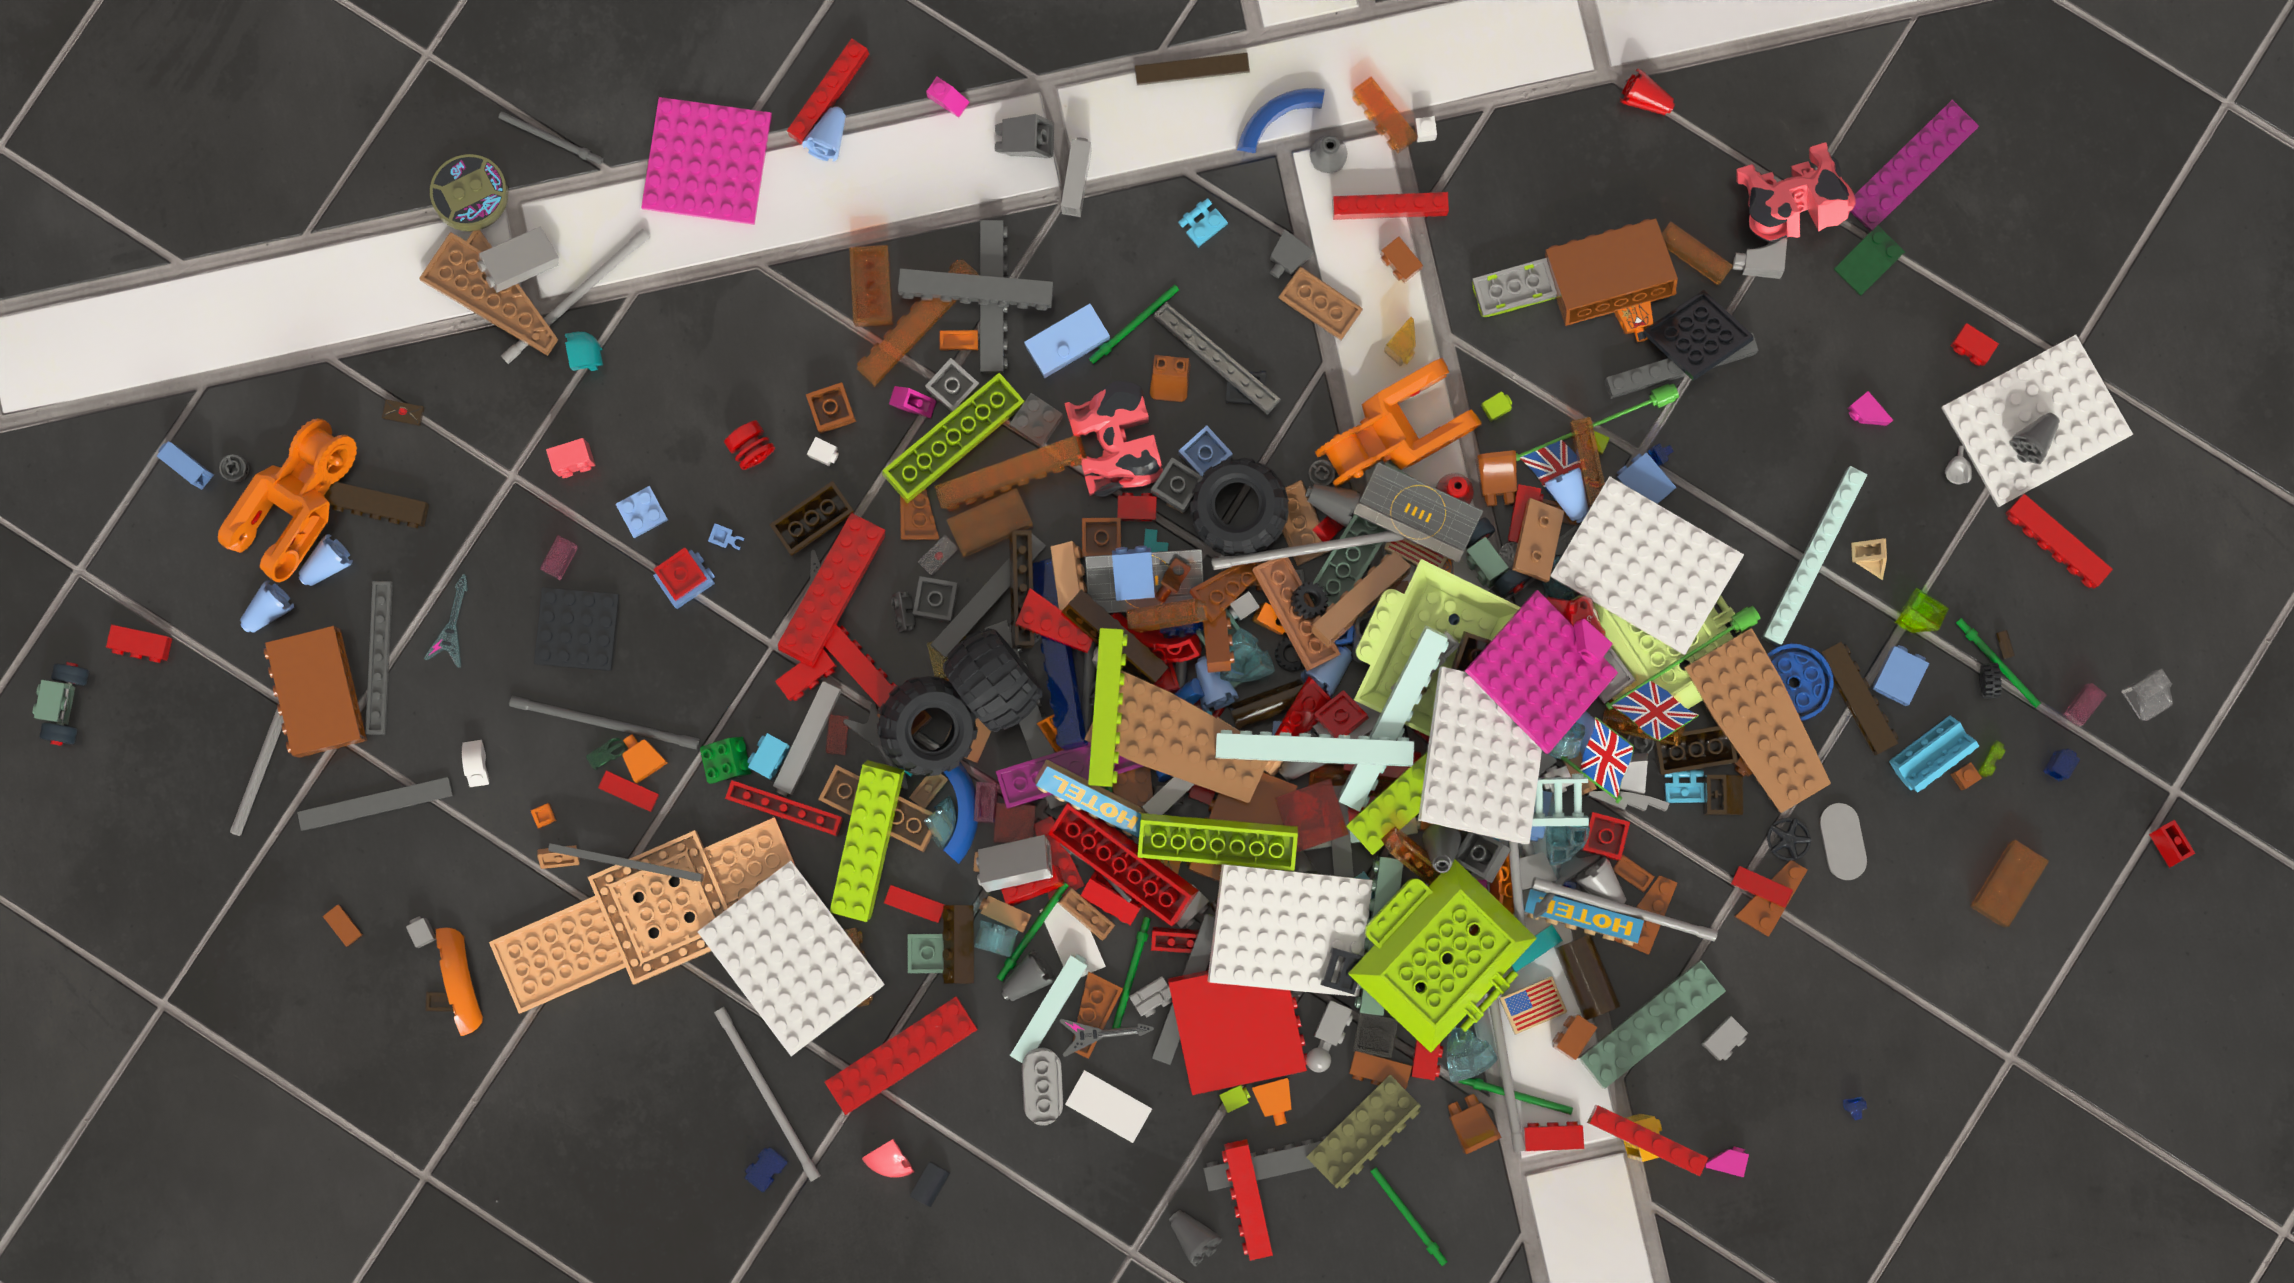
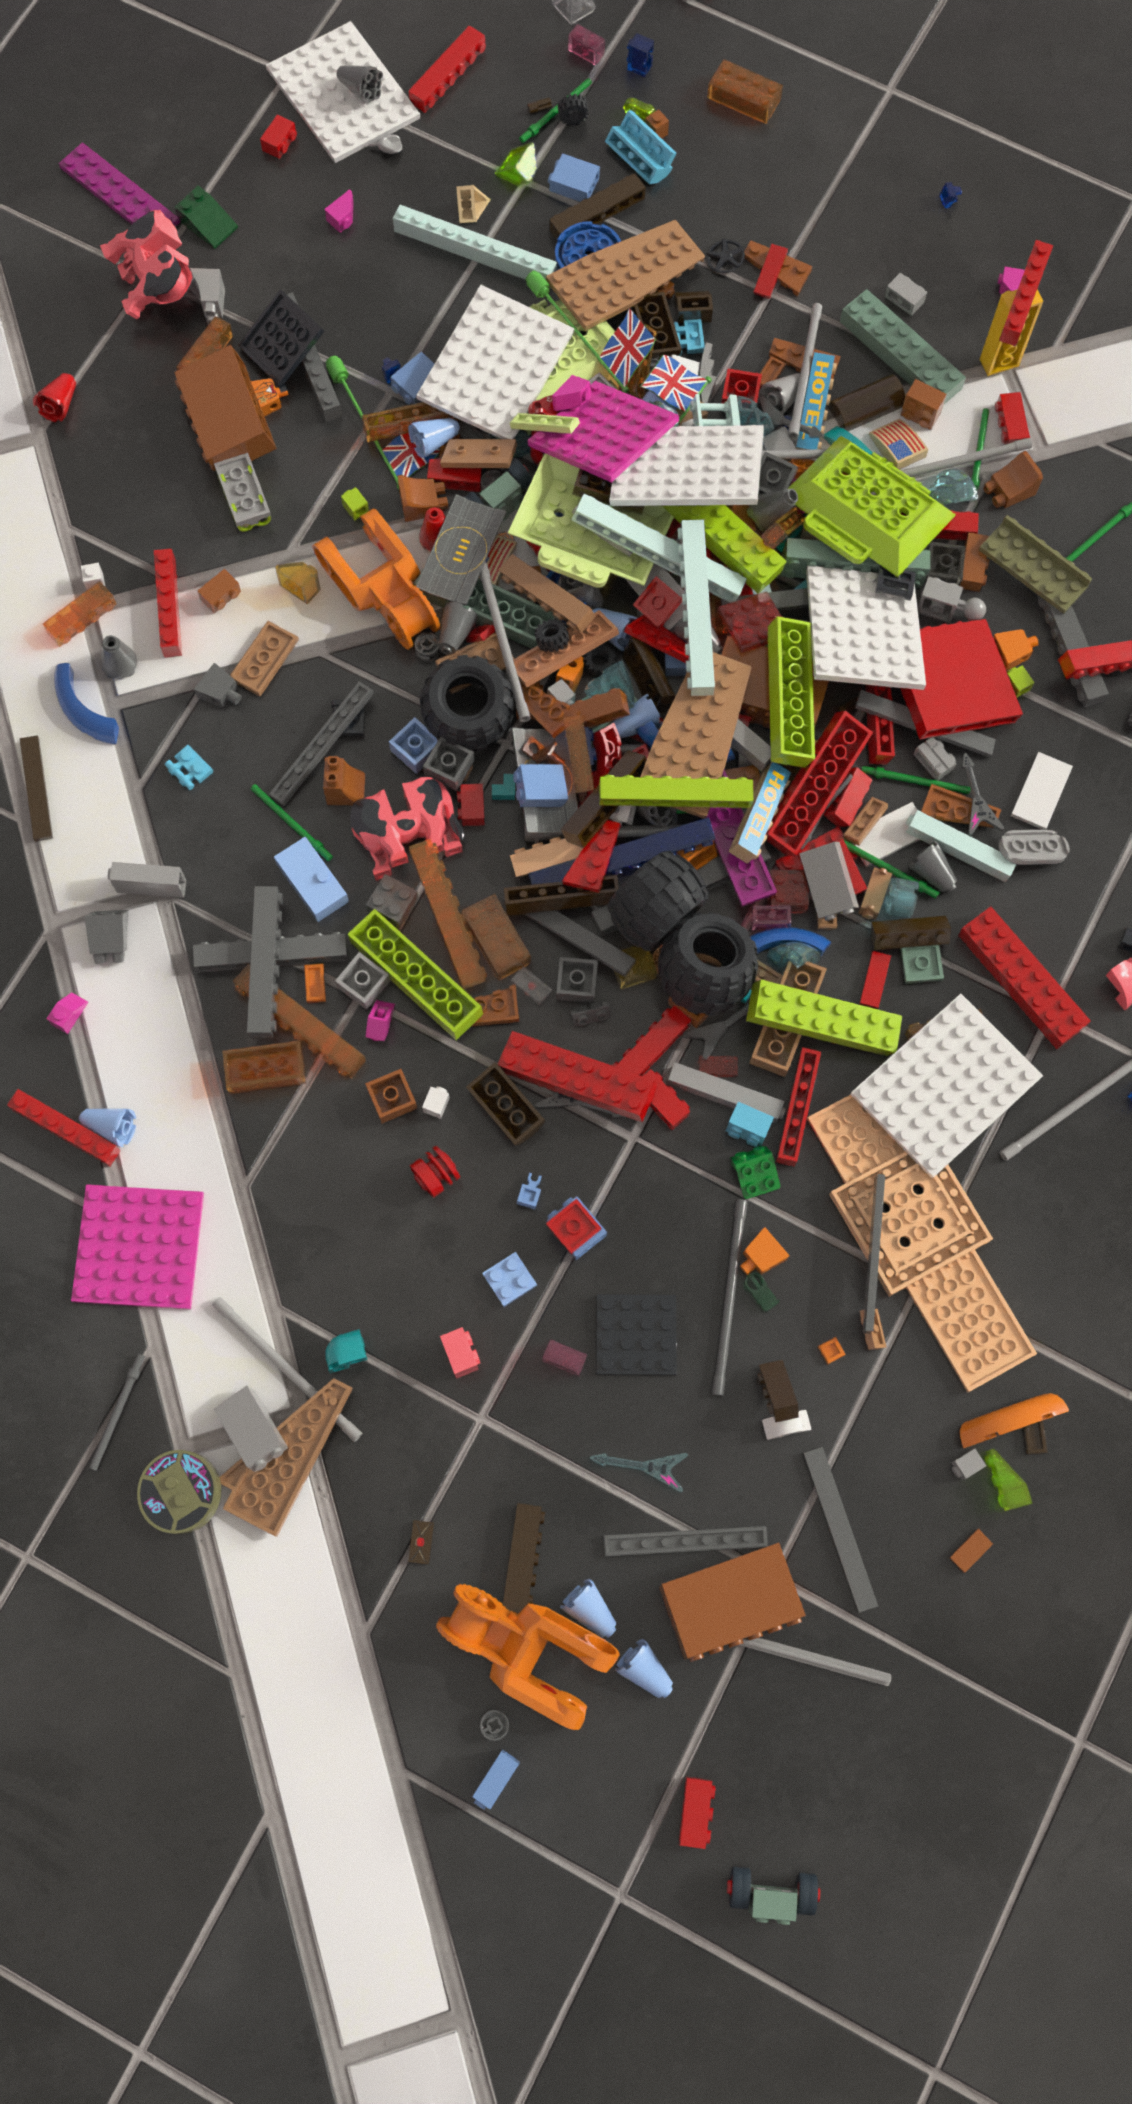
camera: 100 degrees left, 10 degrees down
red tile [598,771,659,812] -> none
dark orange brick [1082,518,1121,559] -> none
light grey tile [1819,803,1867,880] -> none
none -> yellowish green tile [509,413,580,434]
none -> dark brown brick [757,1360,799,1423]
none -> clear neon green slope [985,1449,1033,1511]

